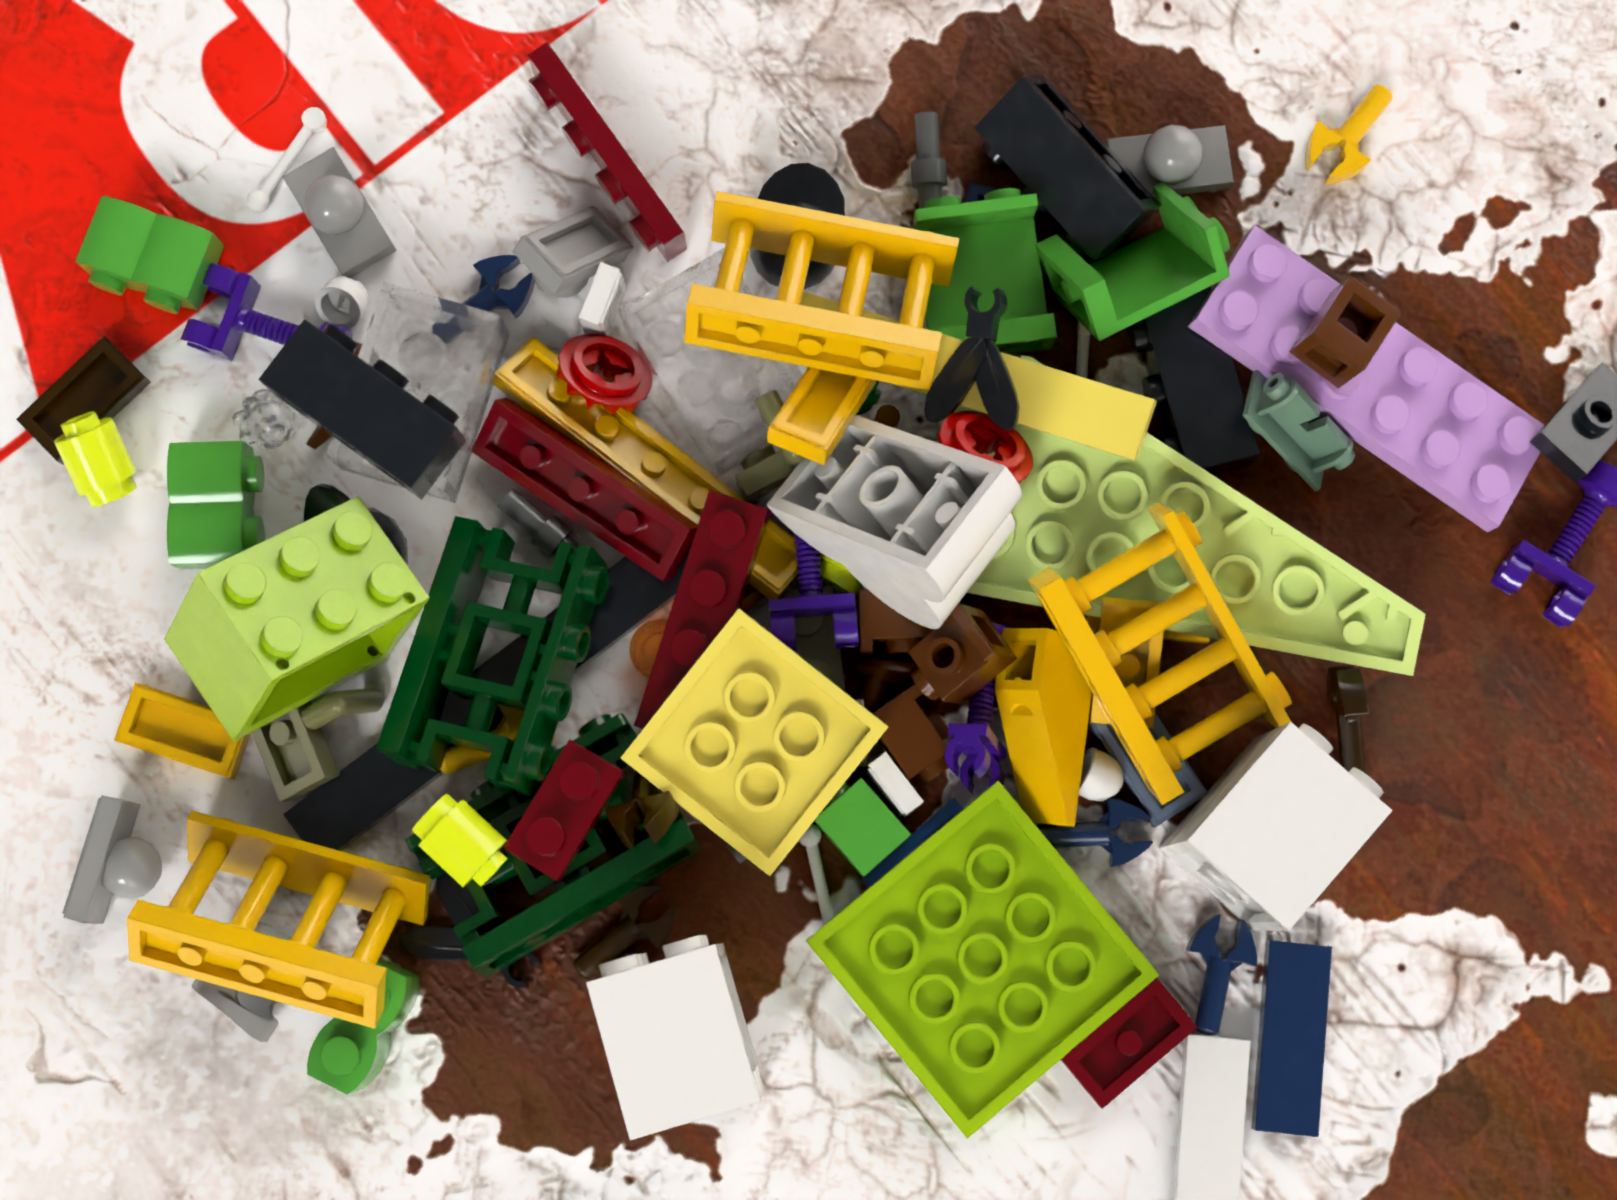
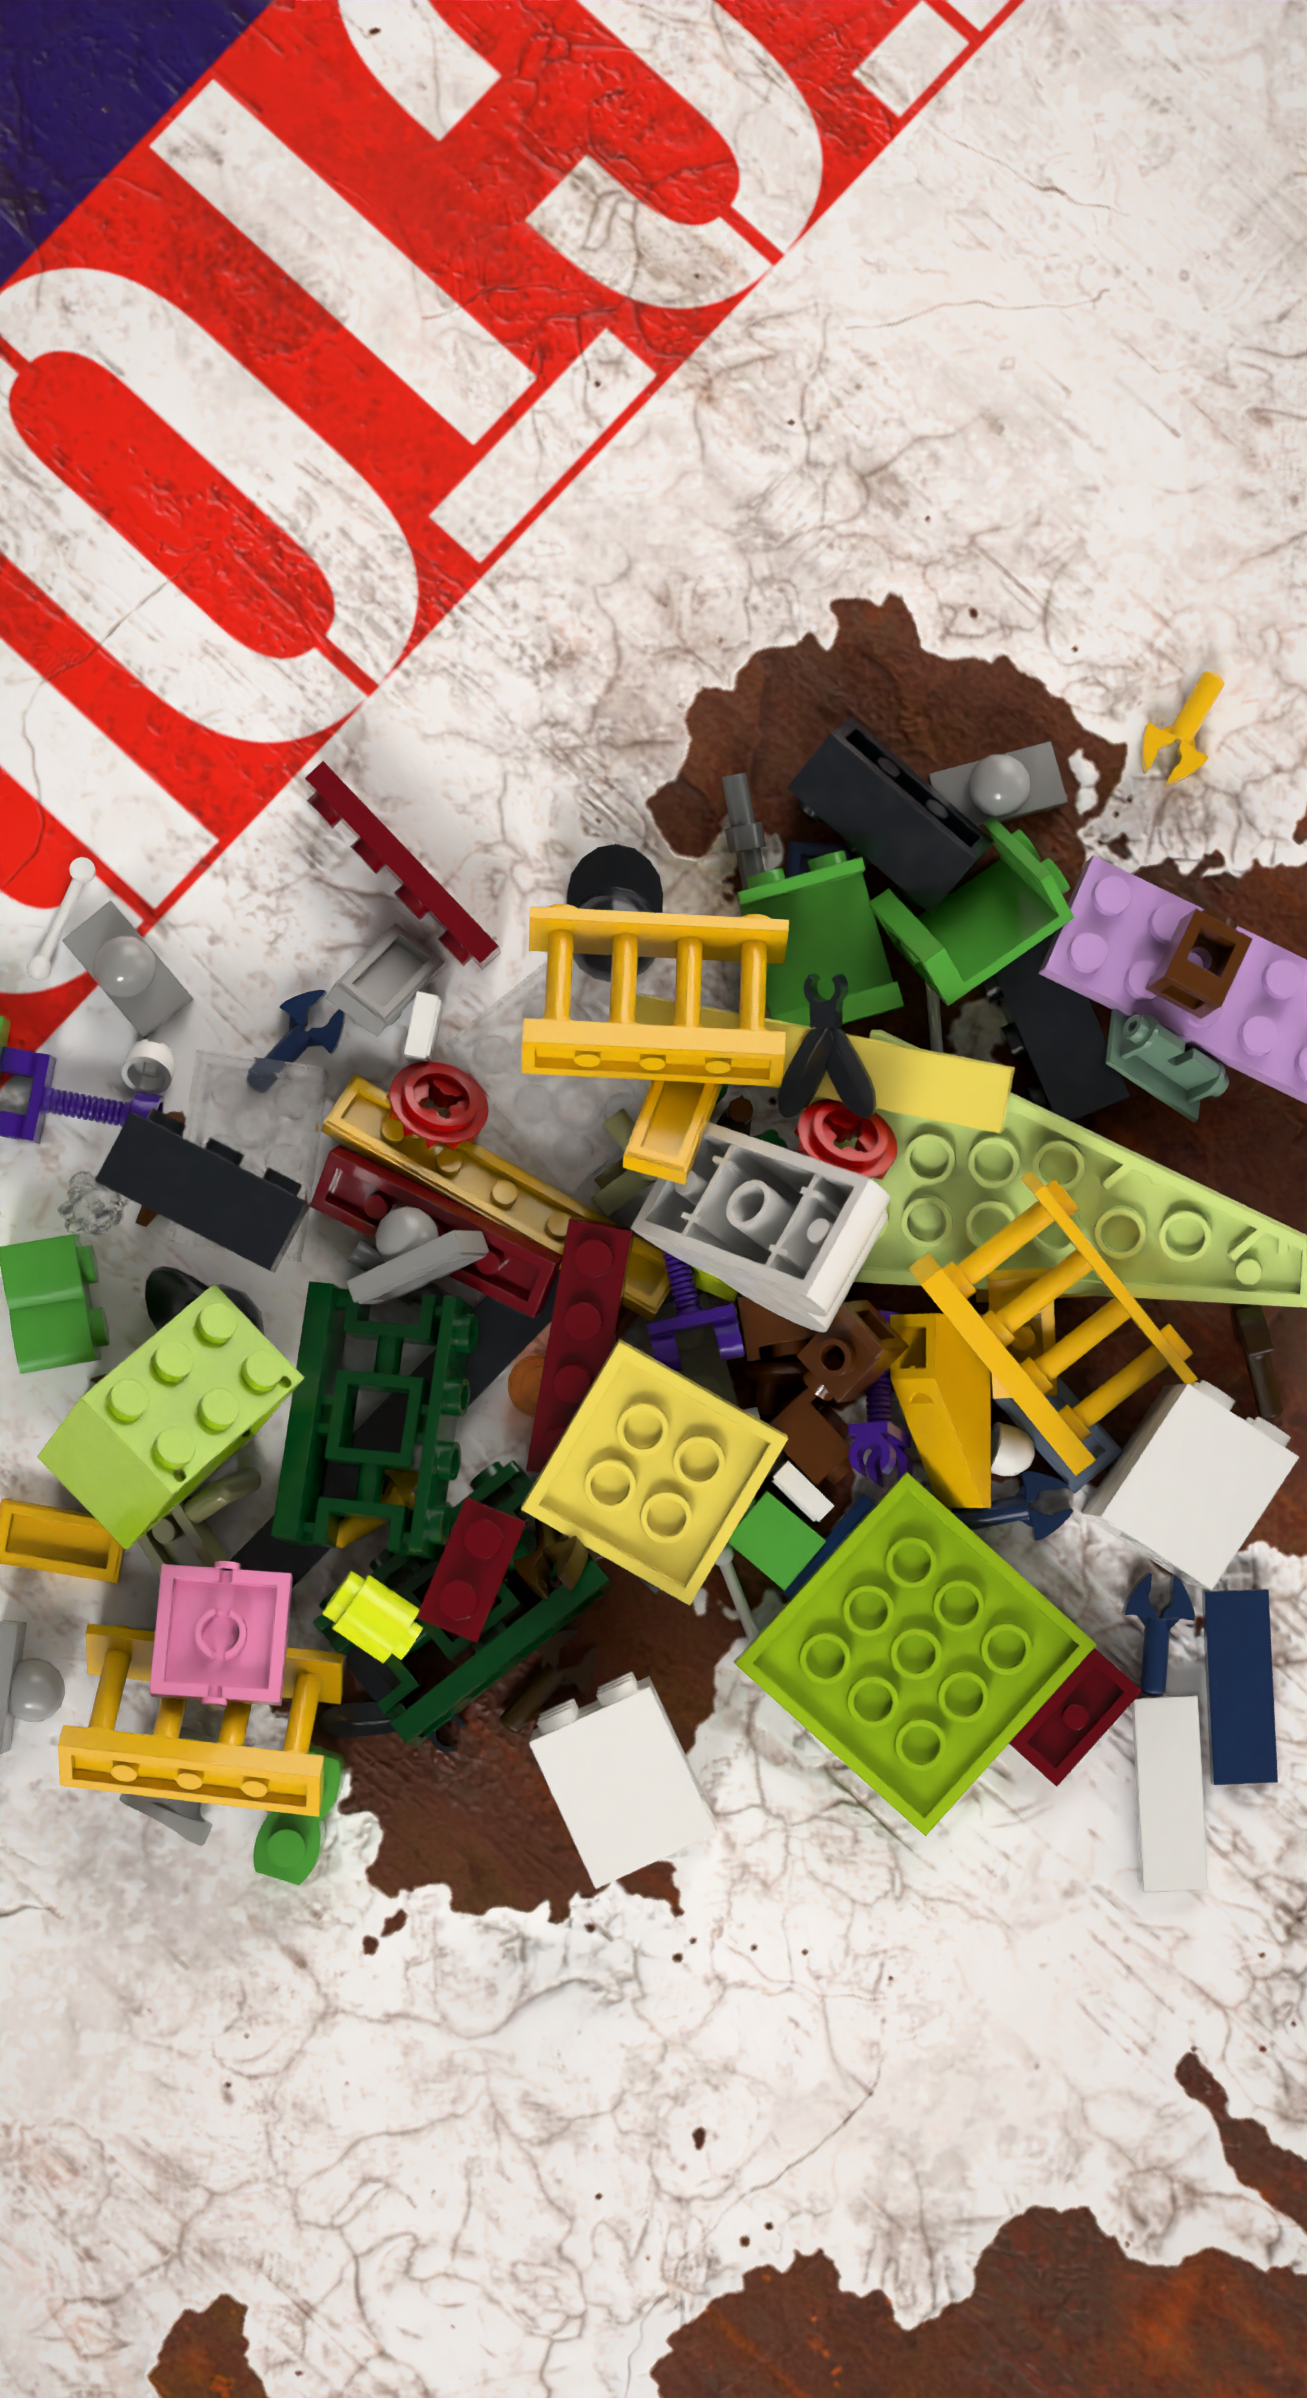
camera: 15 degrees left, 5 degrees up
none -> bright pink plate [149,1561,293,1707]
none -> light grey tile [346,1206,489,1304]

